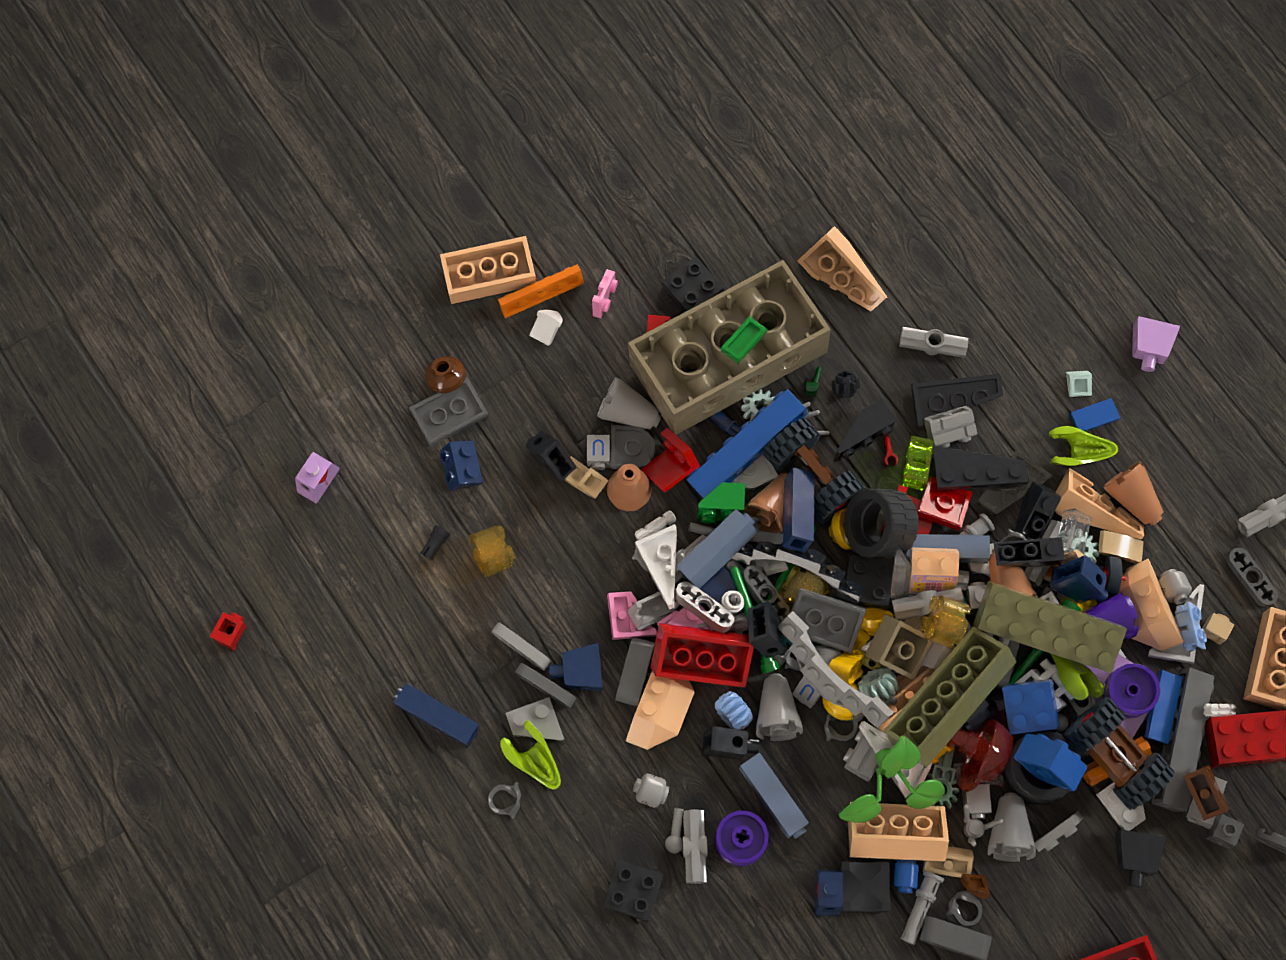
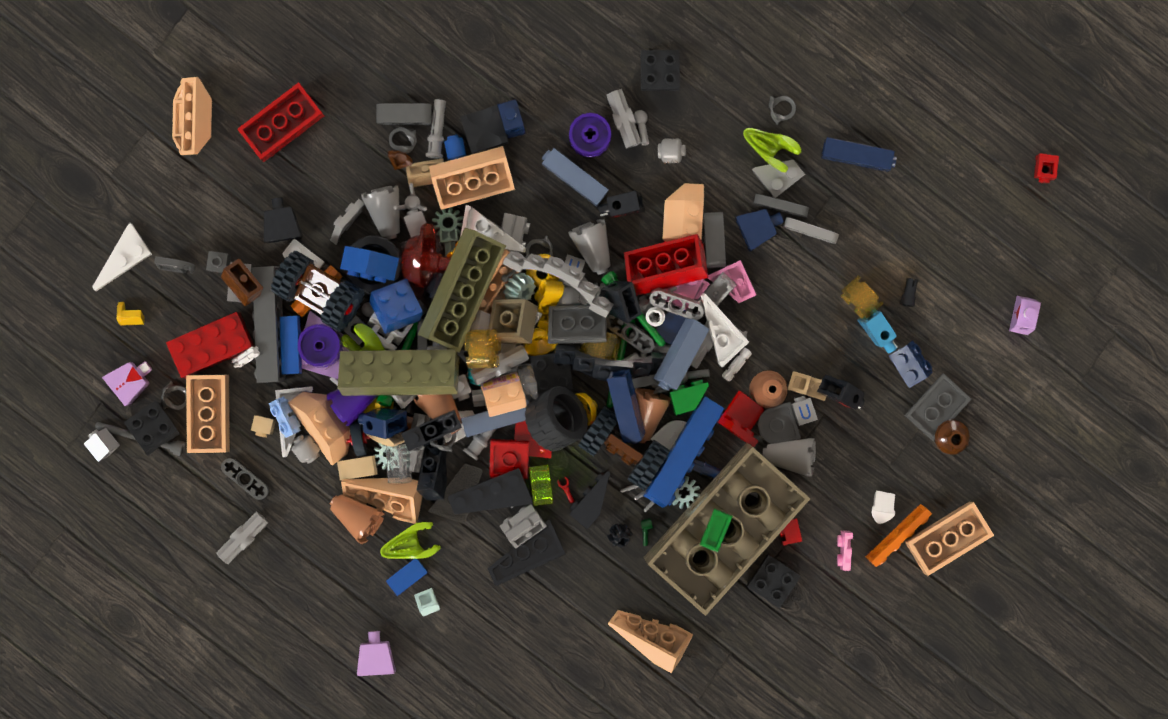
camera: 165 degrees right, 15 degrees up
light blue gear [715,691,753,730] -> none
bright green plant [839,736,945,823] -> none
light grey piece [899,327,968,358] -> none
none -> dark azure torso [858,309,897,353]

